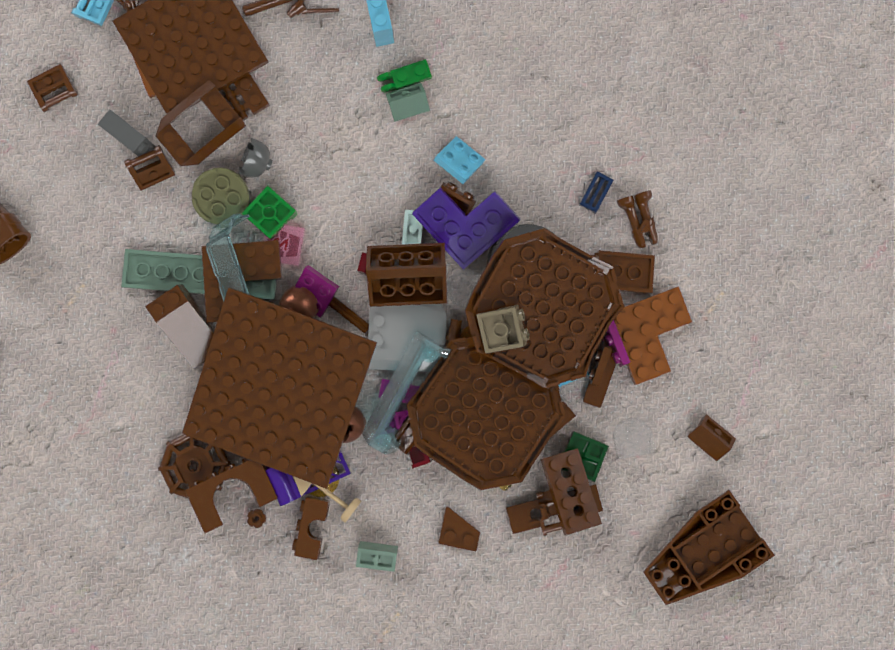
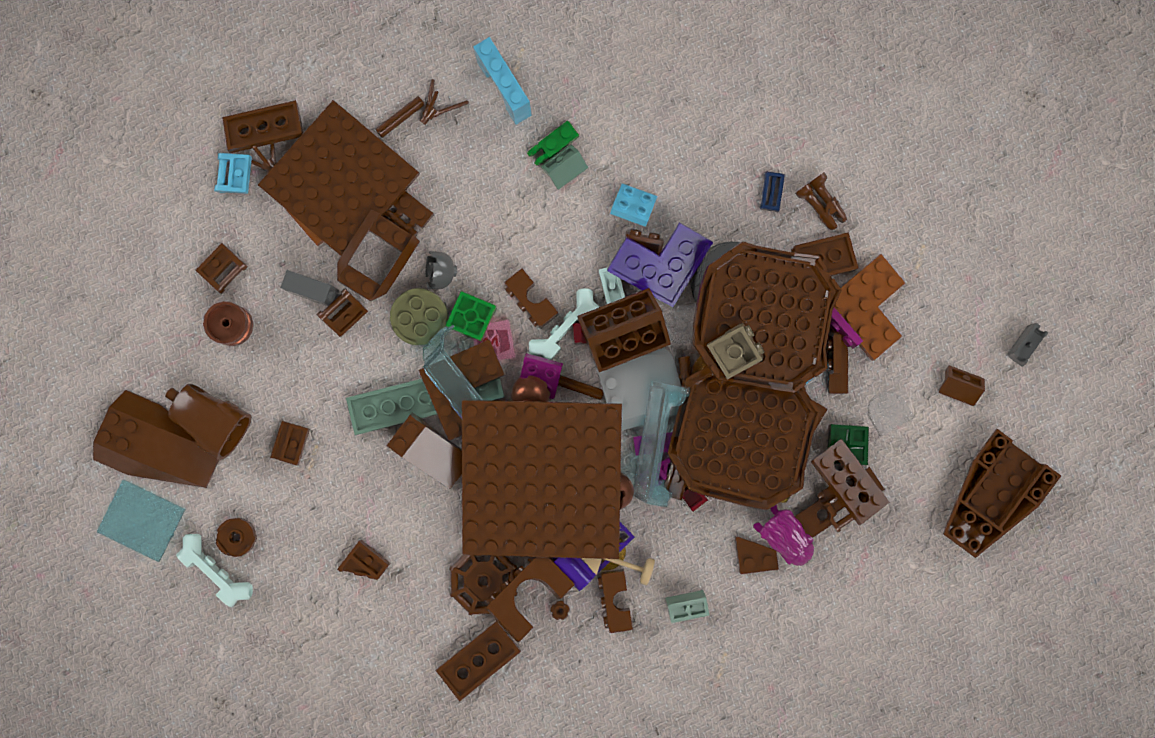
camera: 15 degrees left, 0 degrees up
none -> copper wheel [203,301,253,346]
none -> reddish brown plate [270,421,310,466]
none -> reddish brown wing [337,540,391,580]
none -> reddish brown plate [435,621,521,702]
none -> reddish brown arch [504,268,559,329]
none -> light aqua plate [529,288,600,360]
none -> magenta hair [753,505,814,566]
none -> dark grey hinge [1006,323,1048,367]

